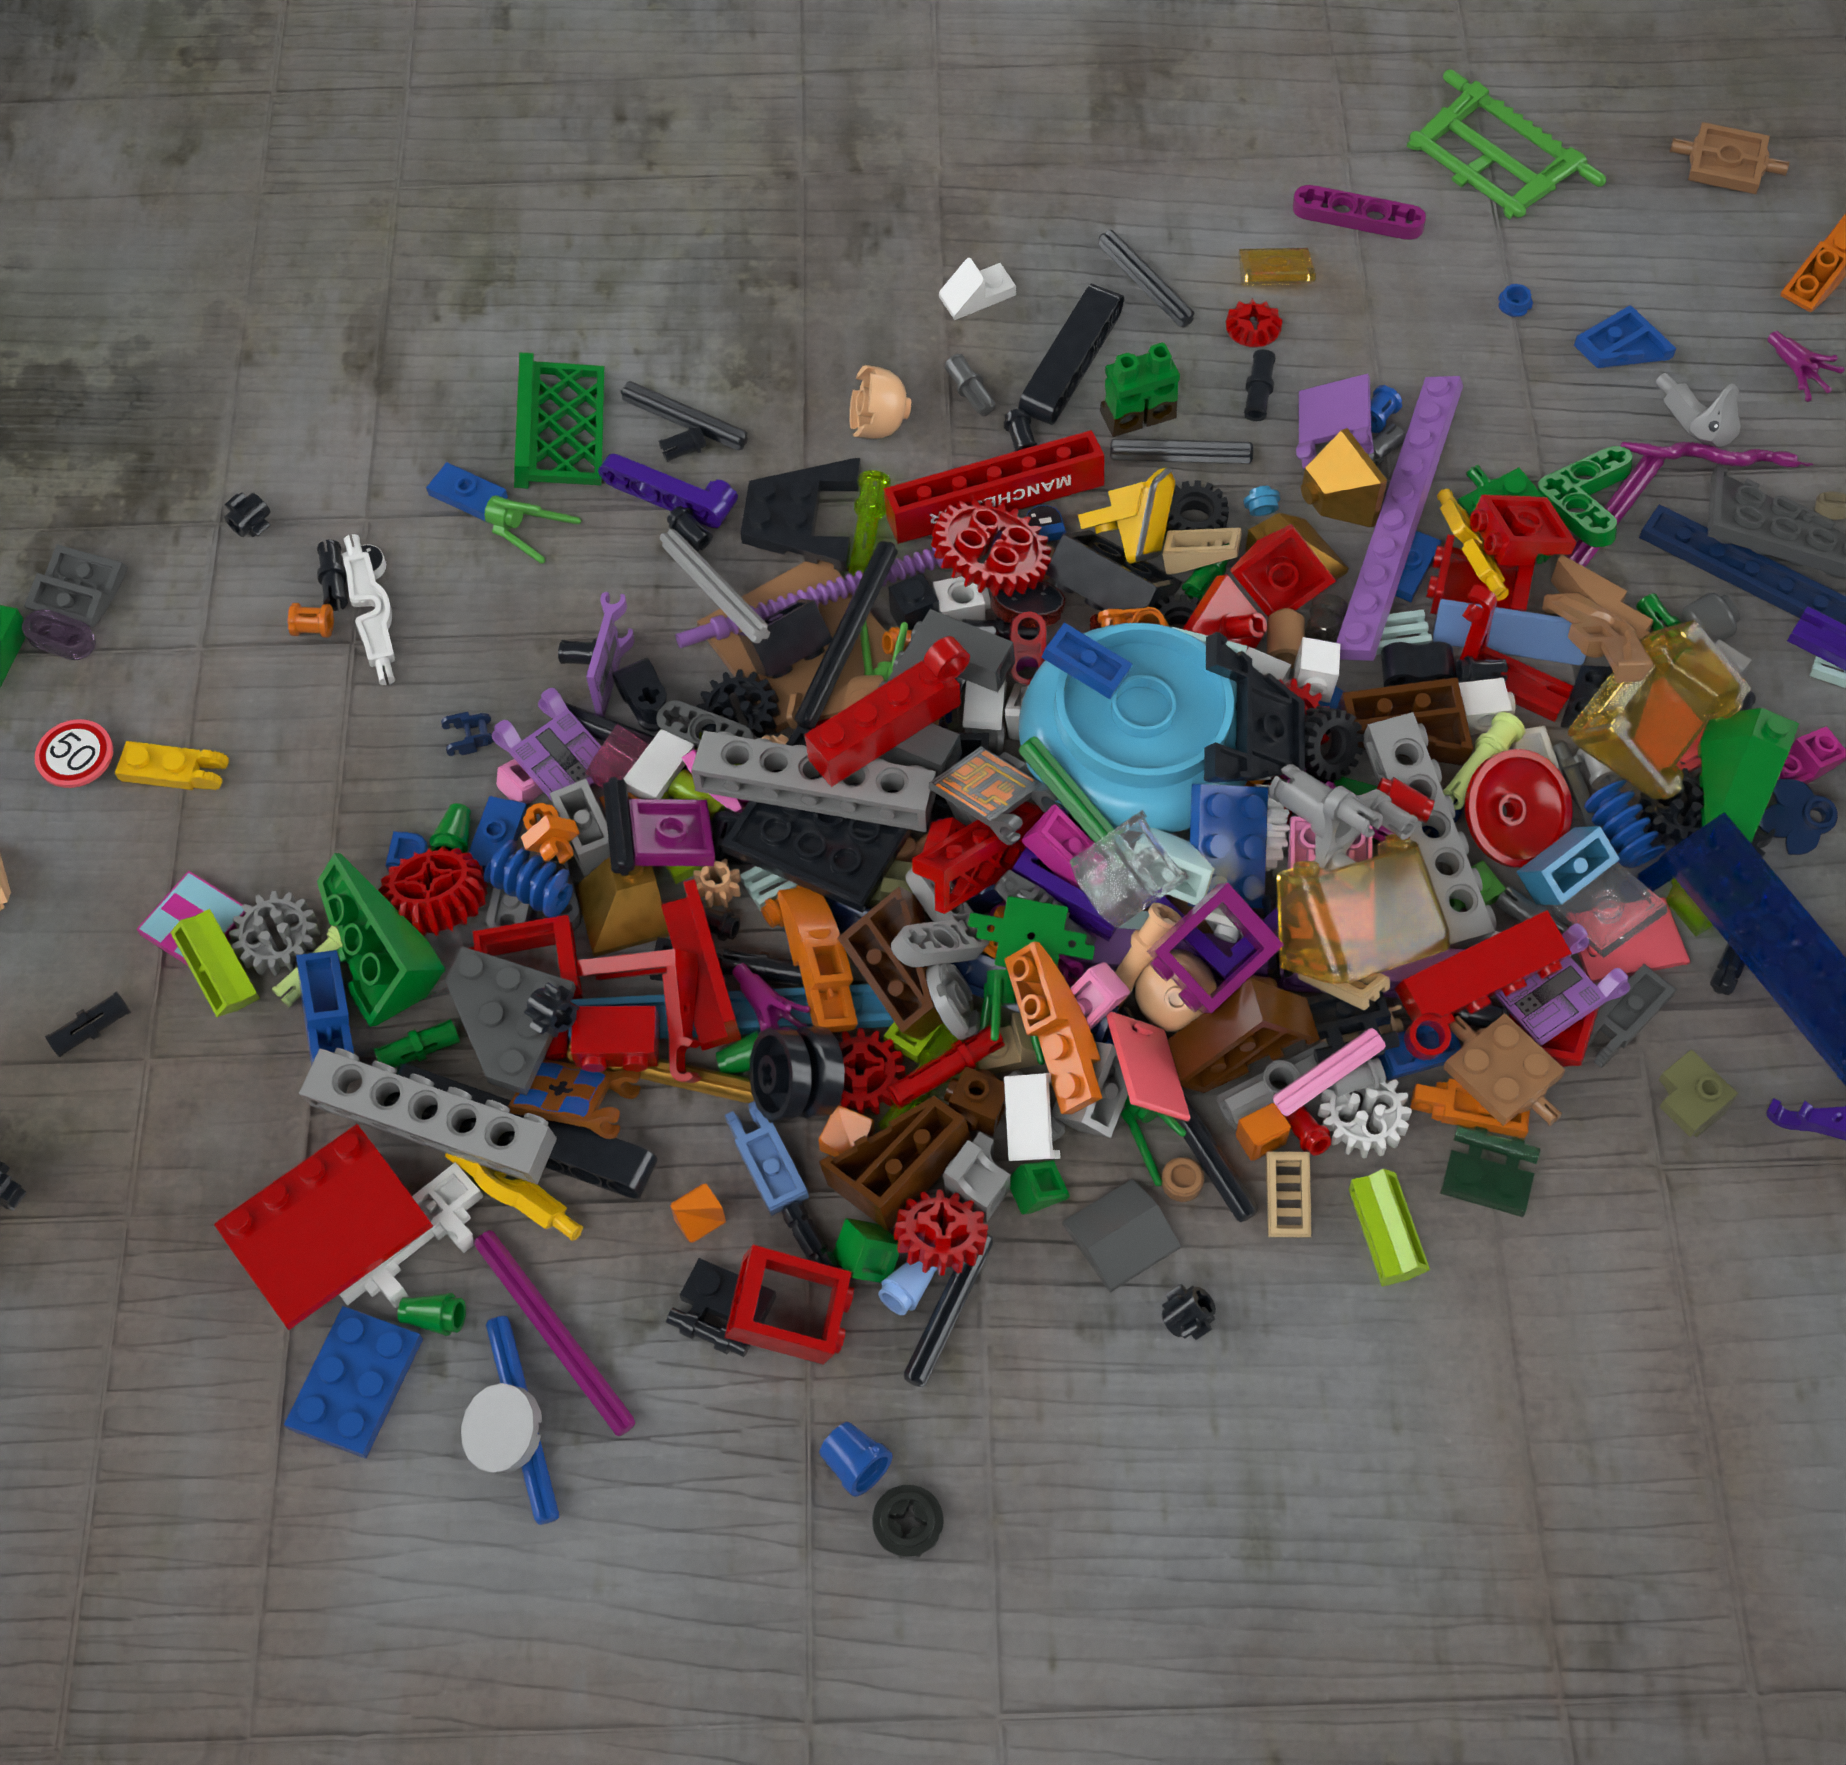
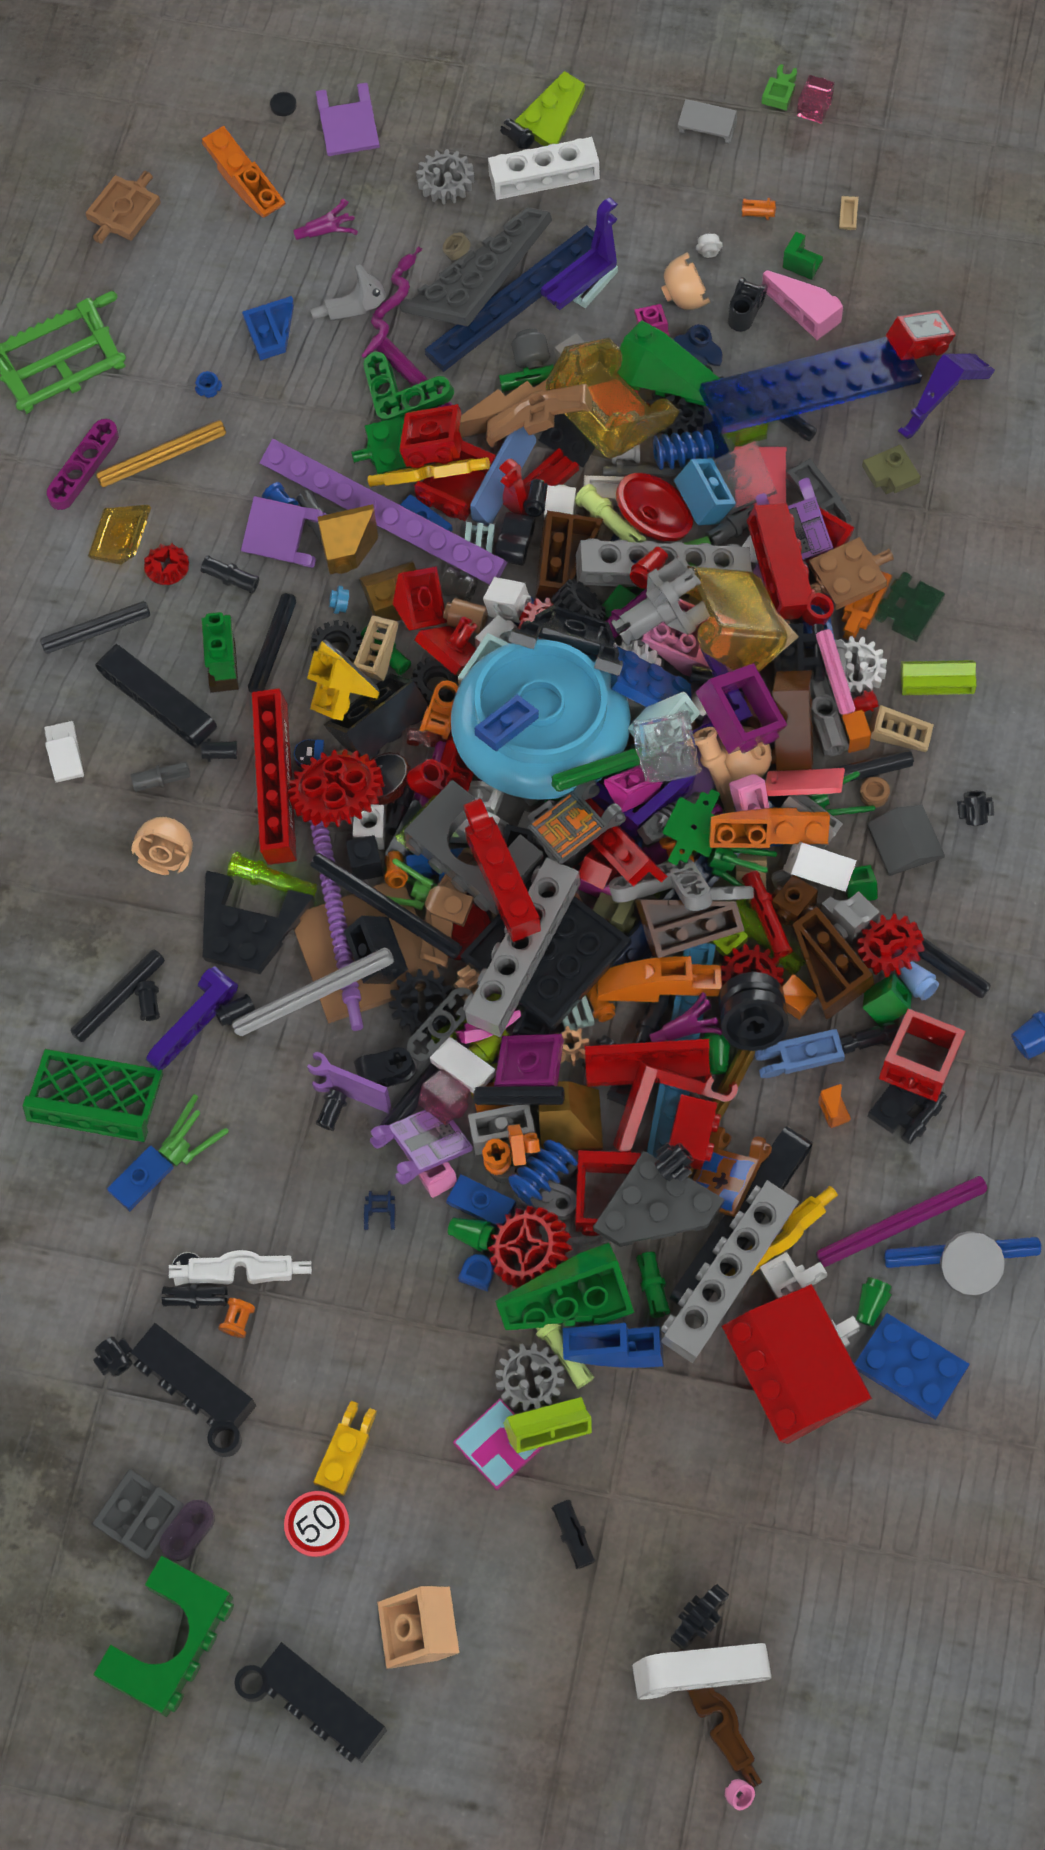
camera: 75 degrees left, 5 degrees up
none -> pearl gold axle [96,420,226,487]
none -> black hinge [130,1323,256,1457]

